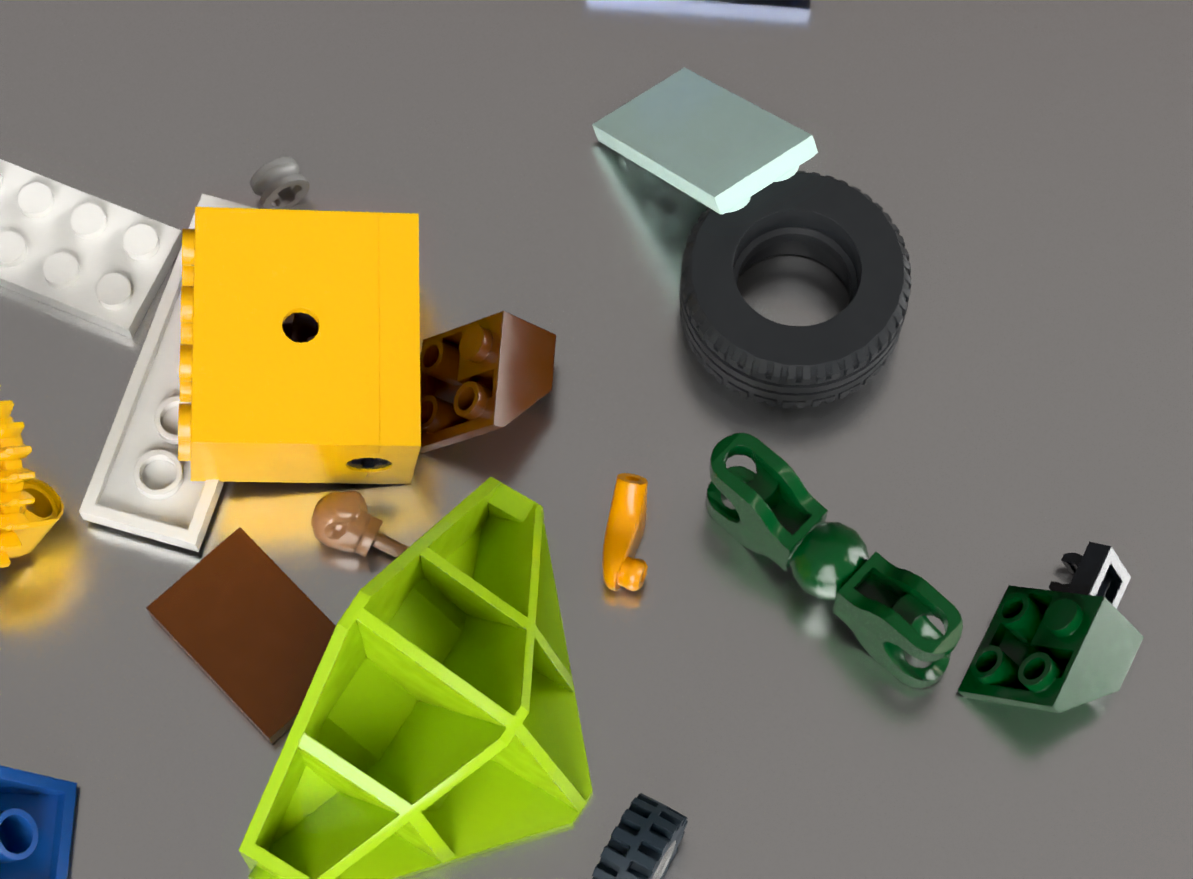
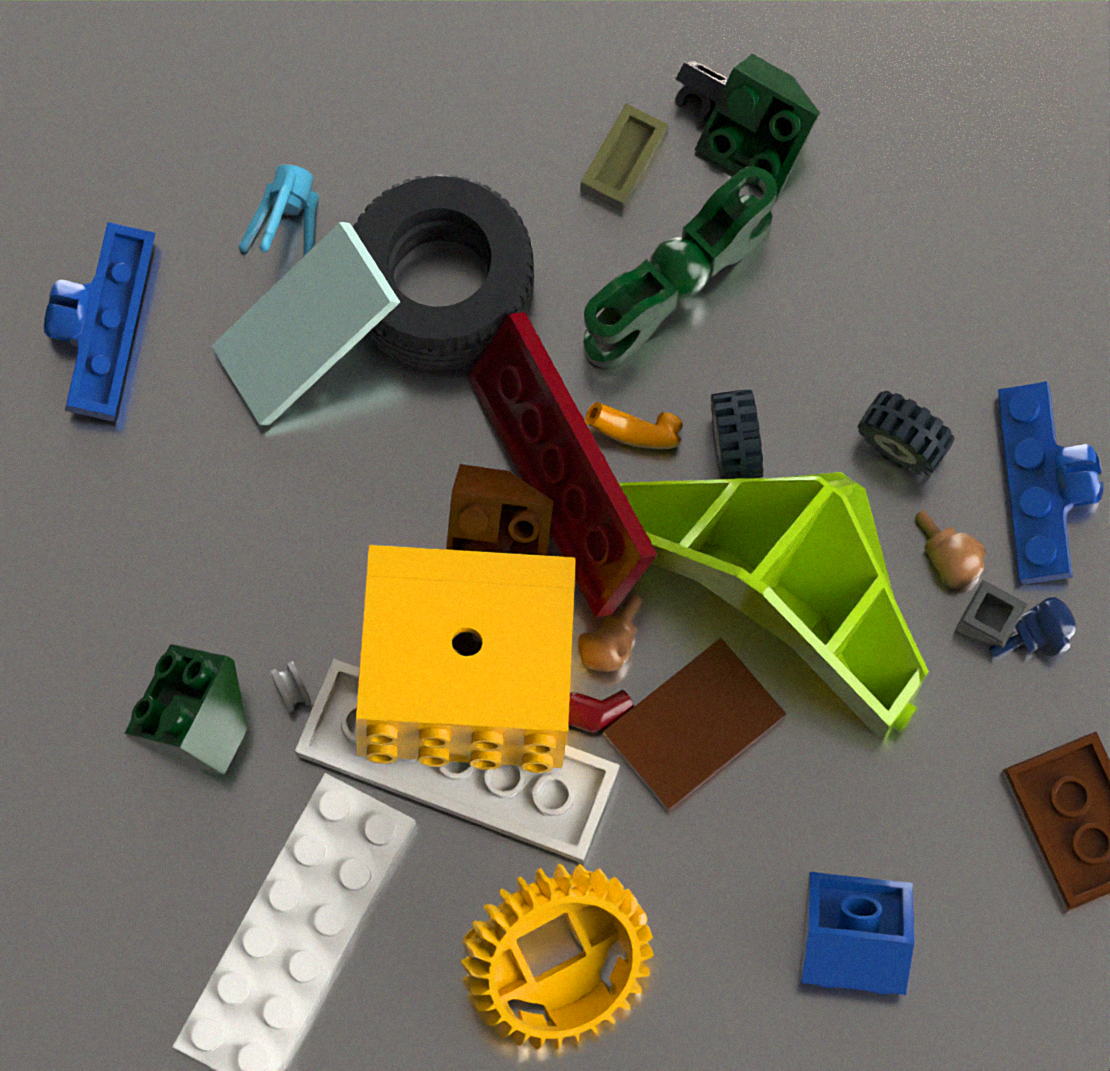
camera: 85 degrees left, 5 degrees up
none -> dark green slope [124,644,247,775]
none -> medium azure plant [239,164,319,257]
none -> dark red plate [468,312,658,617]
none -> dark red arm [568,690,634,732]
none -> olive tile [580,103,669,211]
none -> black wheel [711,389,764,479]

